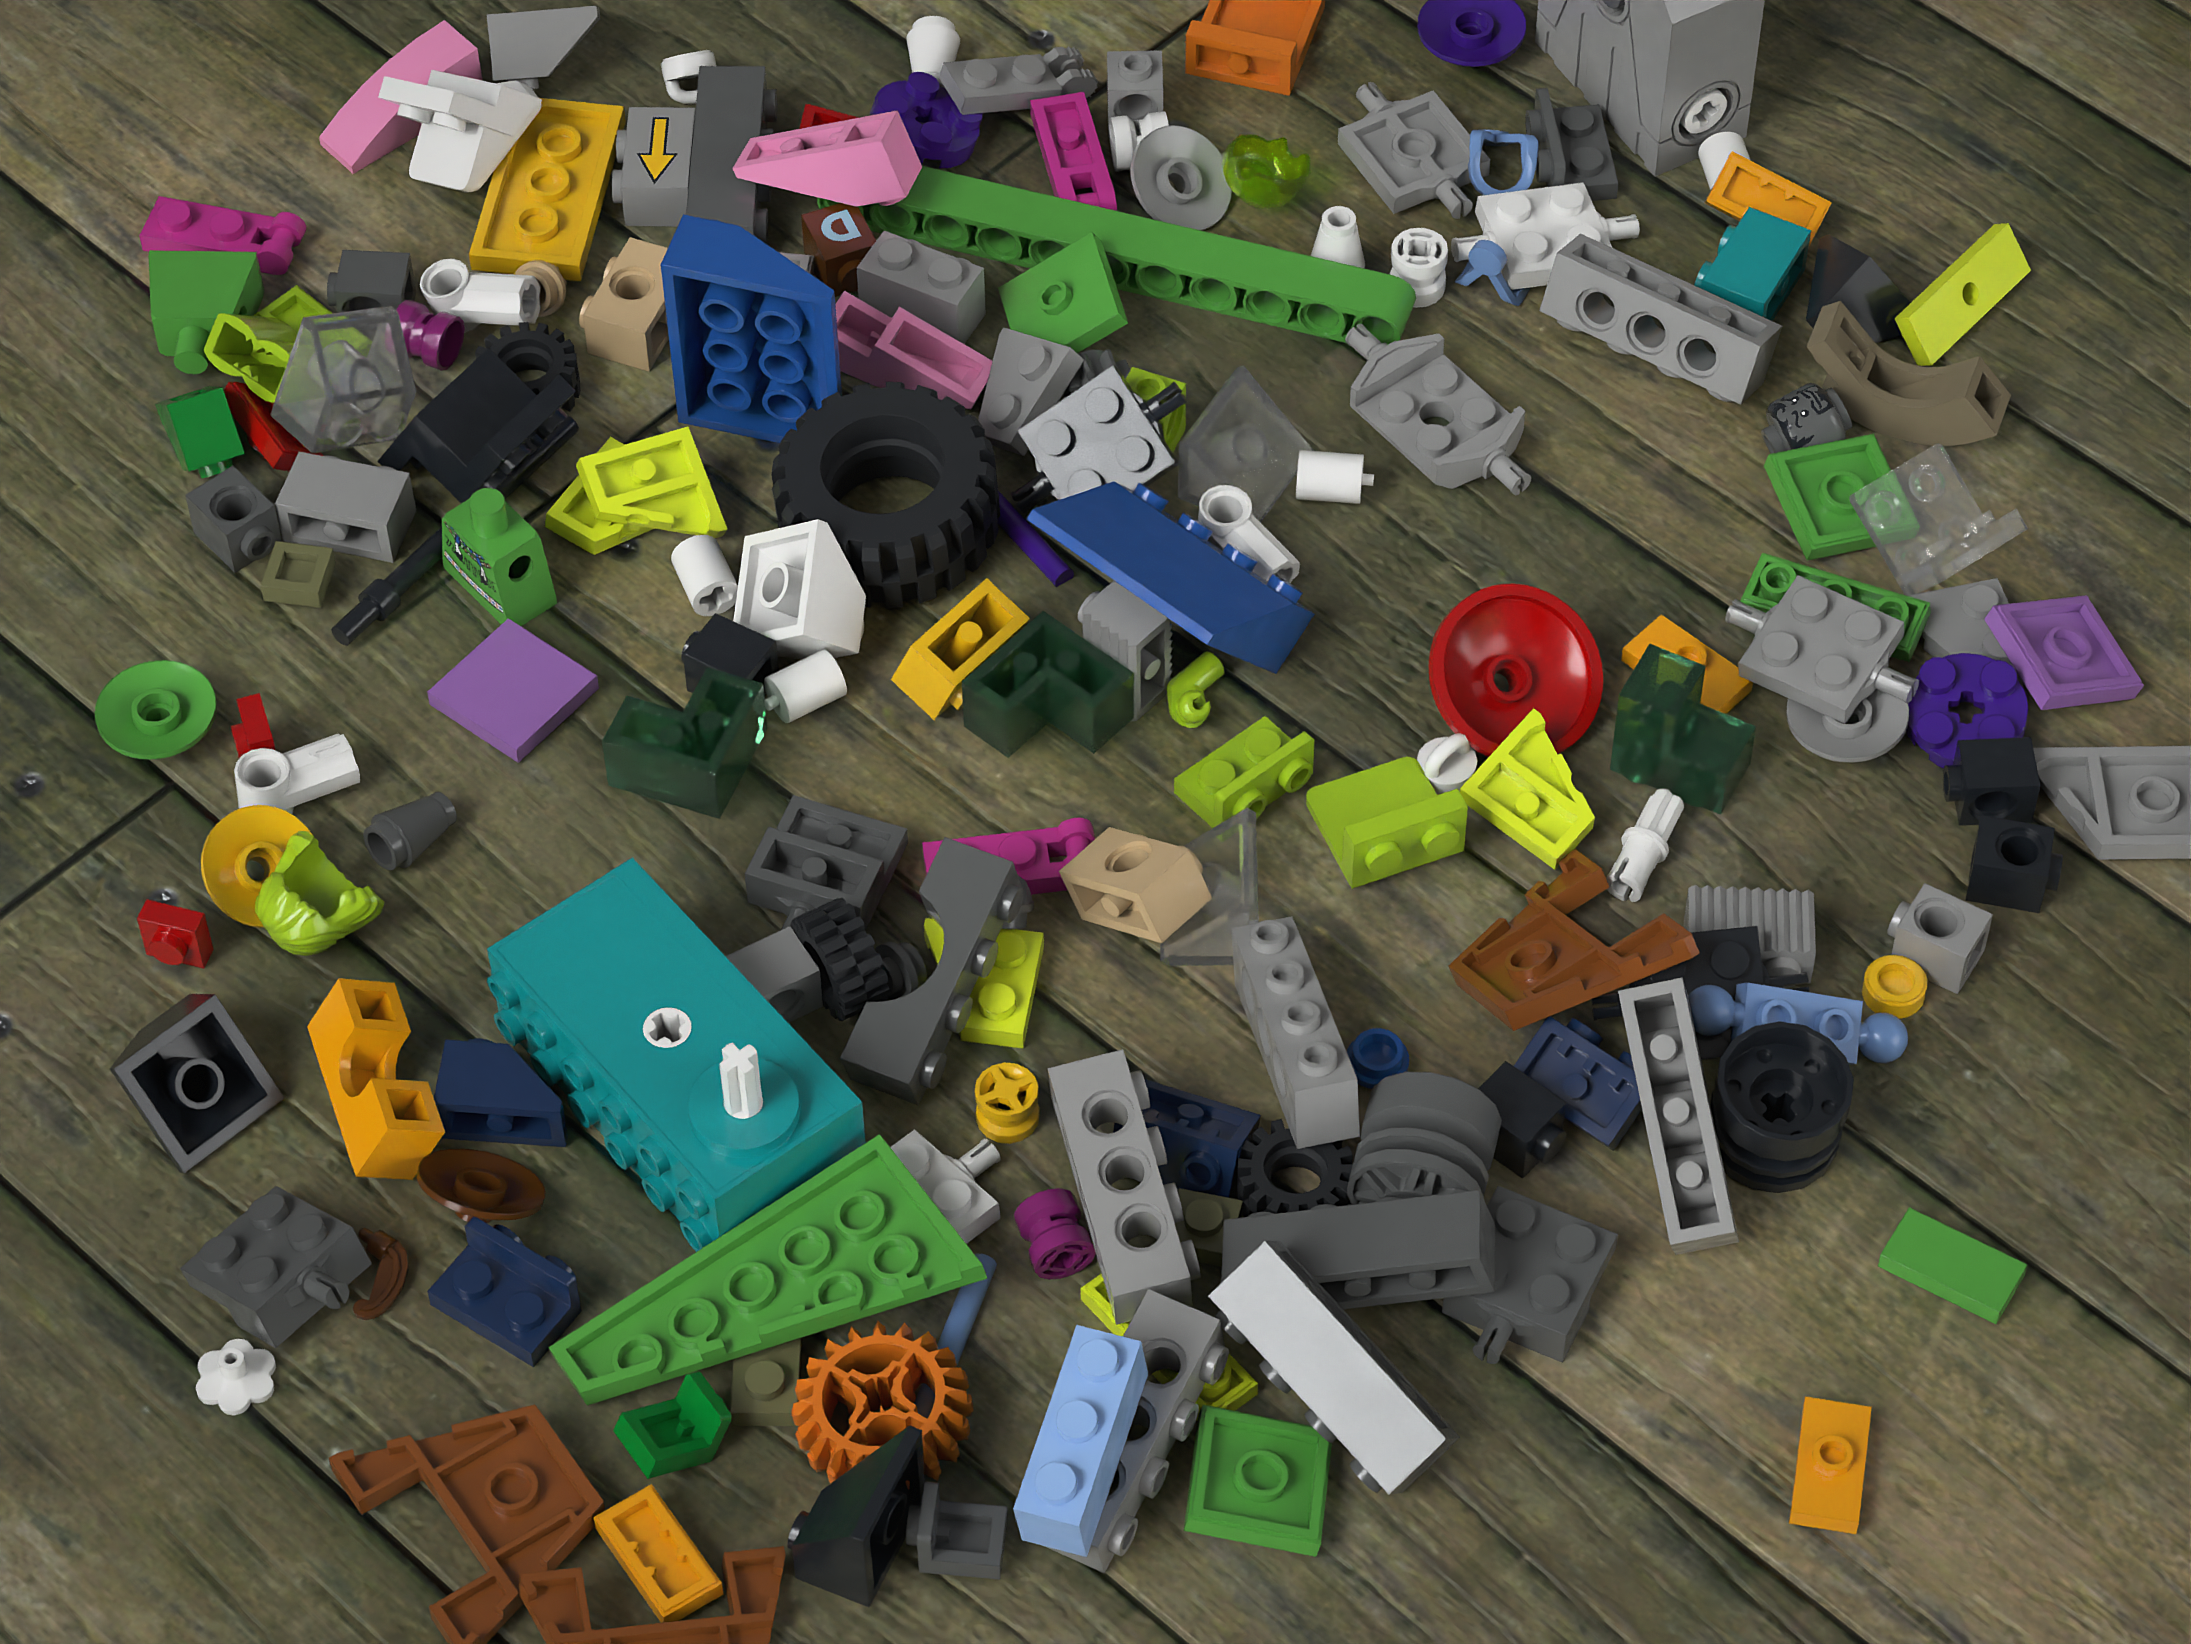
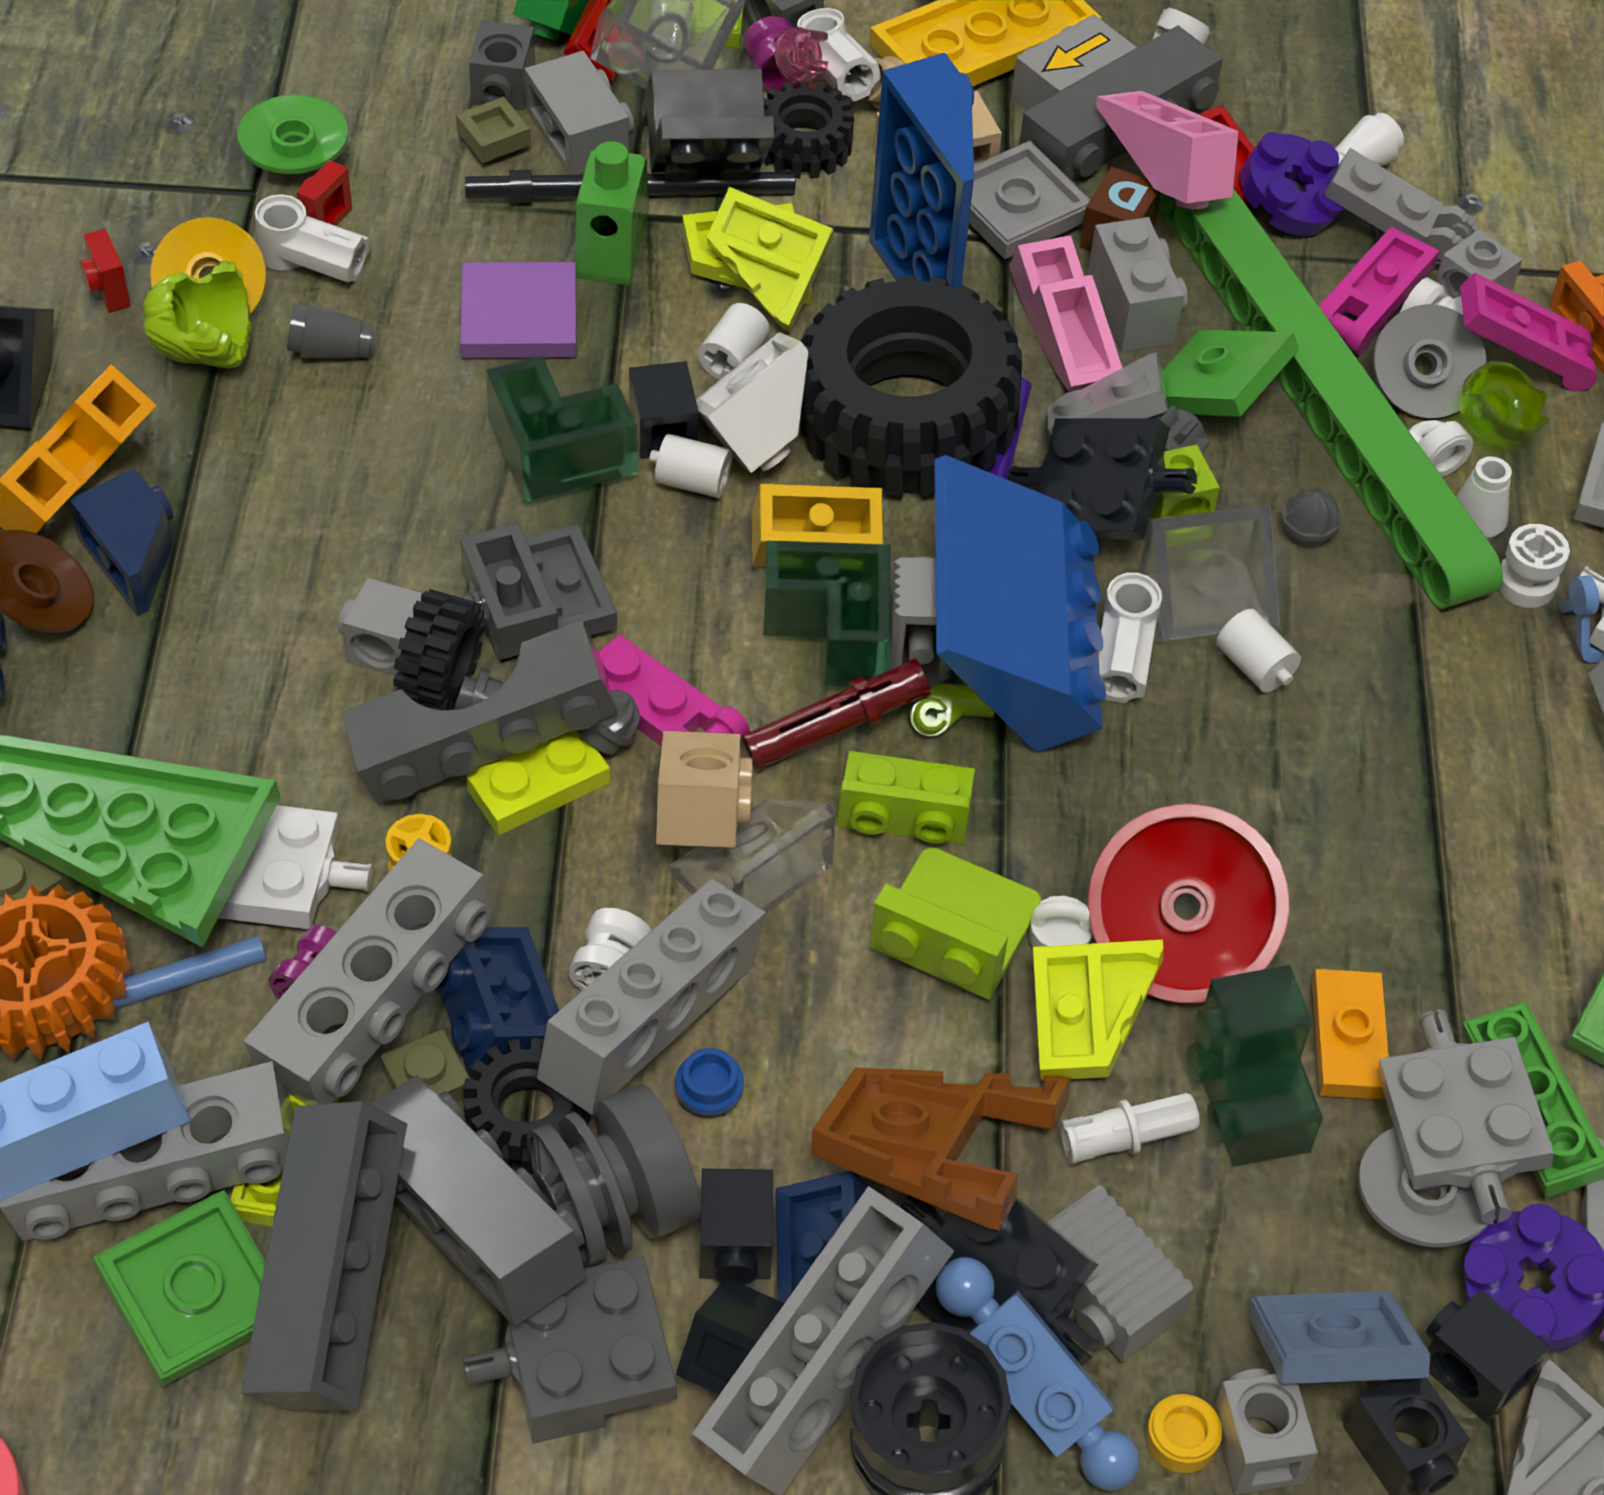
camera: 45 degrees right, 0 degrees up
teal piece [487,857,866,1252] -> none
light grey plate [1345,324,1531,495] -> none
none -> white wheel [569,908,652,991]
none -> black brick [676,1277,785,1395]
none -> dark red pin [742,658,931,771]
none -> clear pink plate [775,27,828,83]
none -> sand blue tile [1250,1291,1430,1384]
none -> dark grey plate [1281,487,1341,548]
none -> white tile [1409,420,1474,477]
none -> dark pink plate [1460,272,1597,391]

